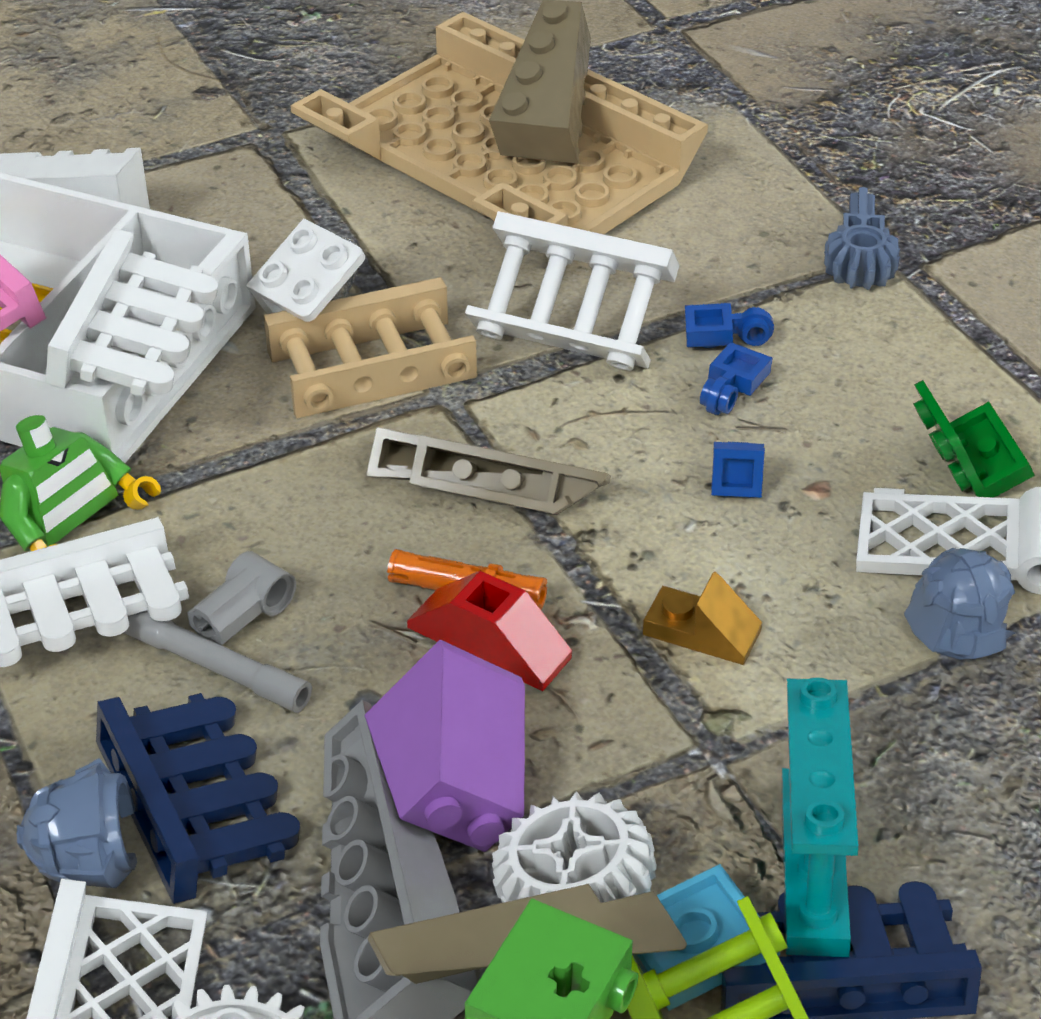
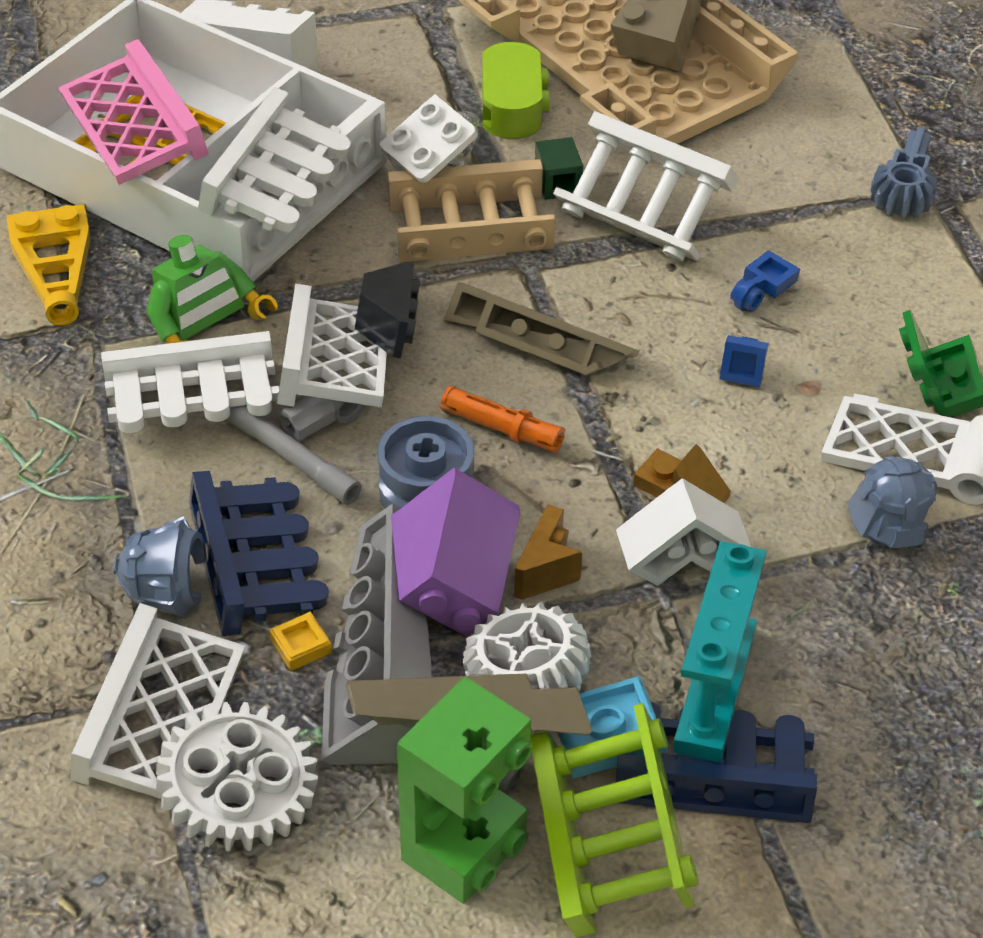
camera: 10 degrees right, 5 degrees up
red slope [407,570,572,692] -> none
blue plate [685,303,774,348] -> none
none -> yellow tile [269,612,332,672]
none -> white fence [277,283,387,407]
none -> black slope [354,262,420,358]
none -> sand blue wheel [378,416,474,509]
none -> lime brick [482,42,549,139]
none -> pearl gold slope [514,504,582,600]
none -> dark green brick [535,137,583,200]
none -> white brick [616,478,751,586]

